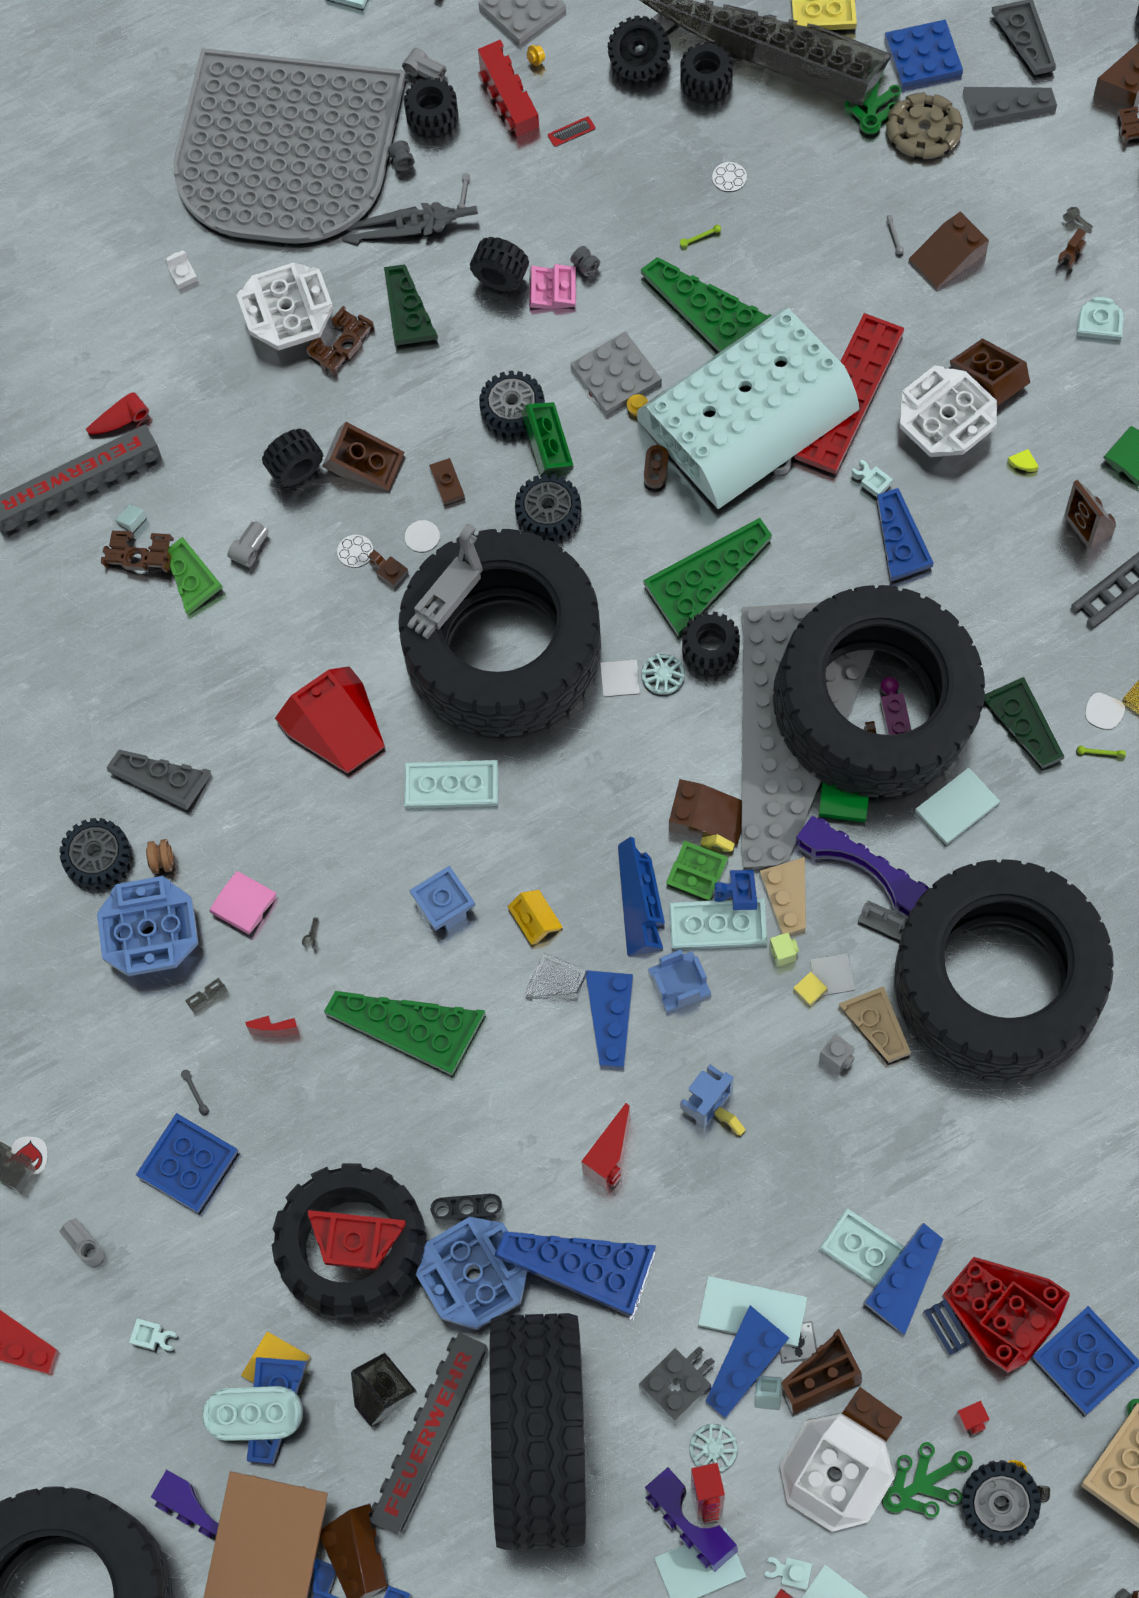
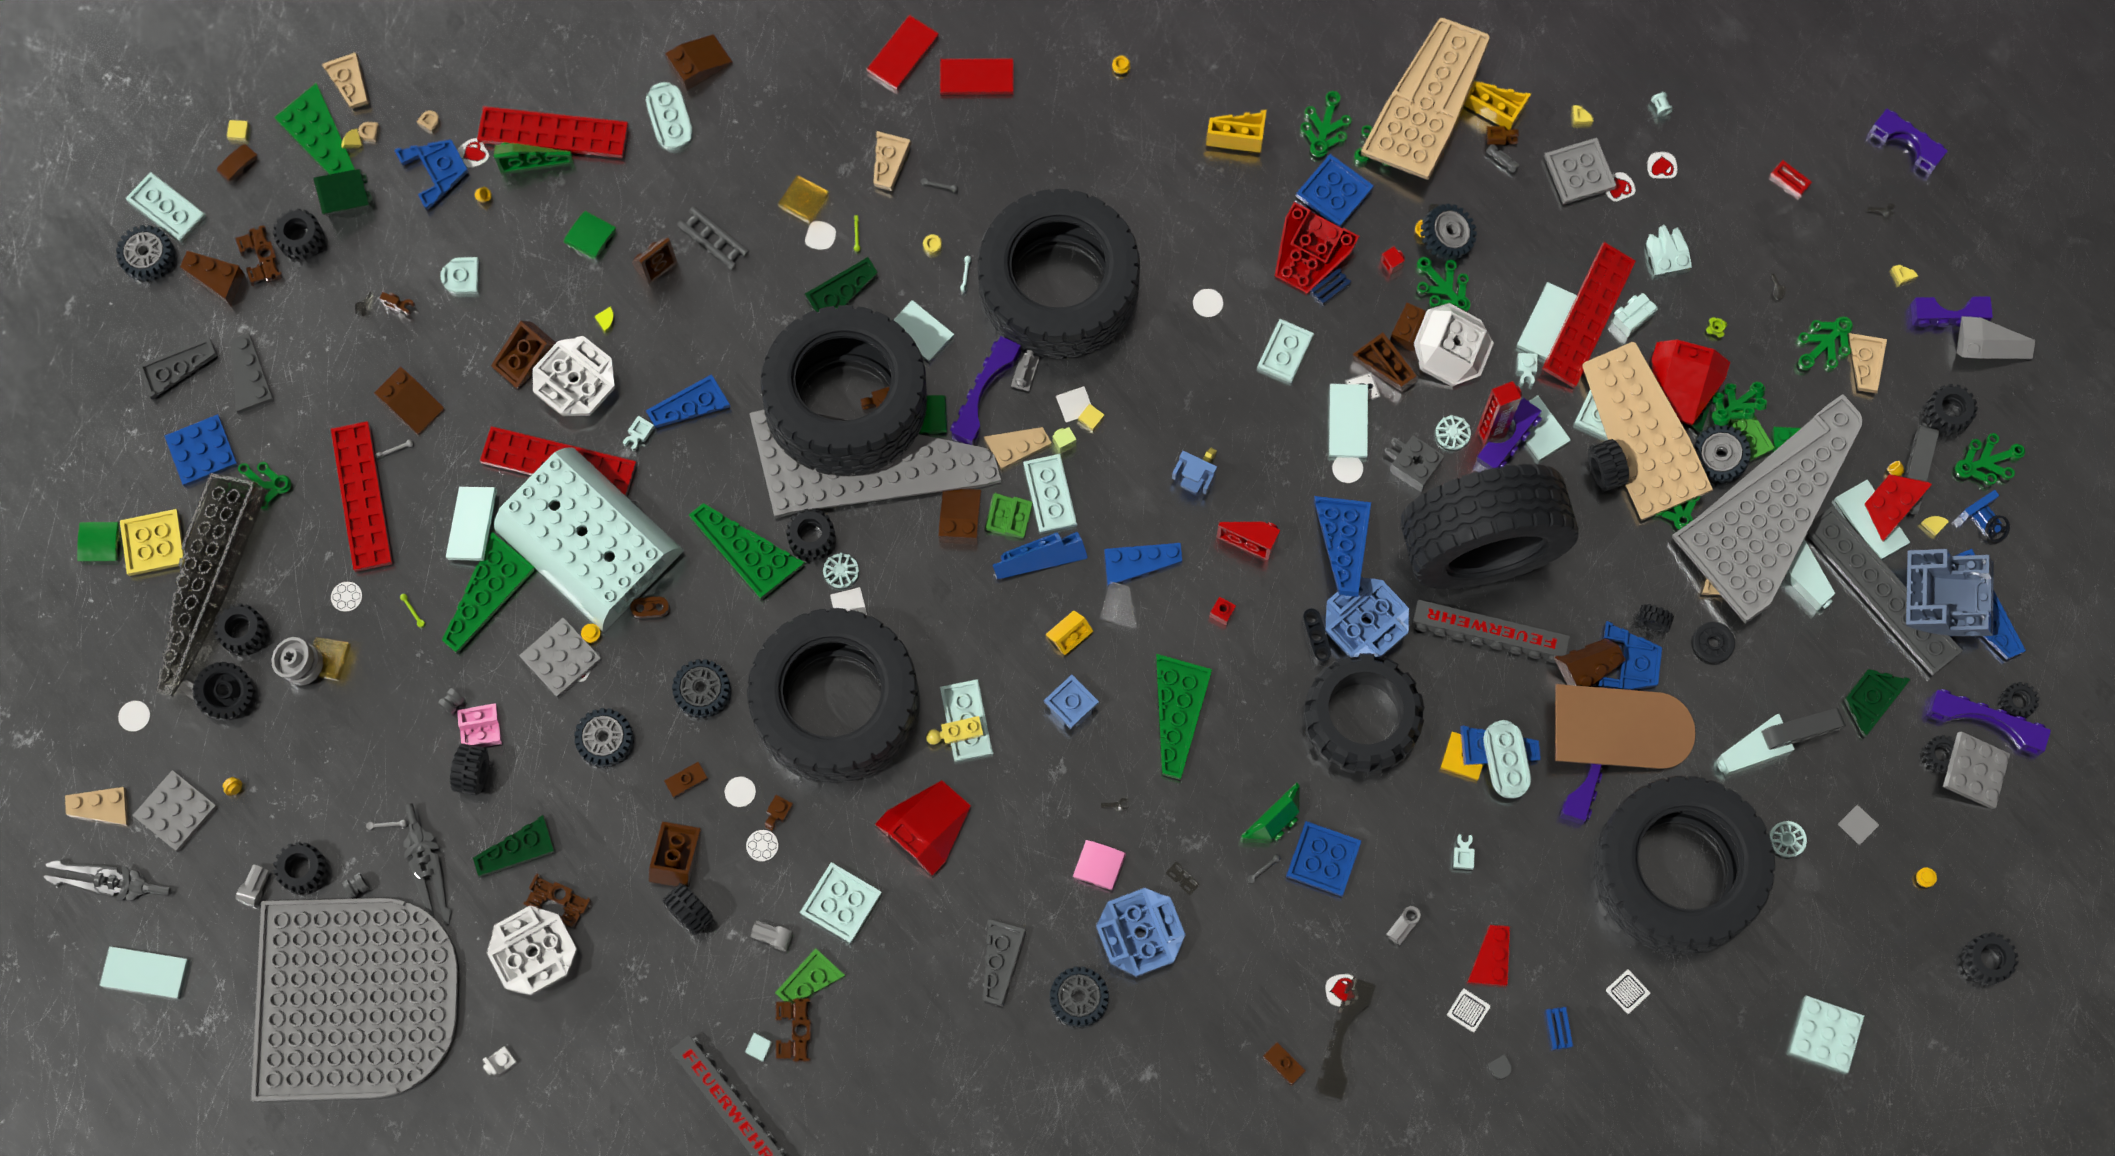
camera: 105 degrees left, 5 degrees up
red piece [85,392,149,434] -> none
medium nougat wheel [146,839,174,874] -> none
red slope [245,1015,300,1037] -> none
red wing [308,1210,406,1270] -> none
clear smoke slope [351,1352,416,1426] -> none
light grey hinge [407,524,483,639] -> none
red wedge [478,39,539,137] -> none
green slope [521,402,574,475] -> none
sticker [548,116,596,146] -> none
medium blue panel [648,950,711,1014] -> none
light yellow tile [700,834,735,852] -> none
blue wing [706,1305,789,1418] -> none
blue plate [714,870,757,910] -> none
light aqua slope [755,1376,782,1409] -> none
light grey brick [819,1034,855,1075] -> none
tan wing [839,986,911,1063] -> none
blue wing [863,1223,943,1335] -> none
magenta plate [880,677,912,735] -> none
dark tan plate [886,92,963,159] -> none
none -> light grey wheel [271,637,323,686]
none -> clear yellow plate [312,637,351,681]
none -> red plate [331,421,393,572]
none -> light aqua tile [446,487,497,561]
none -> light aqua plate [800,862,882,944]
none -> light yellow tile [923,235,942,254]
none -> light yellow plate [926,716,983,745]
none -> white sticker [1193,289,1223,317]
none -> red plate [1209,597,1236,626]
none -> green wedge [1240,782,1300,843]
none -> white sticker [1332,457,1363,483]

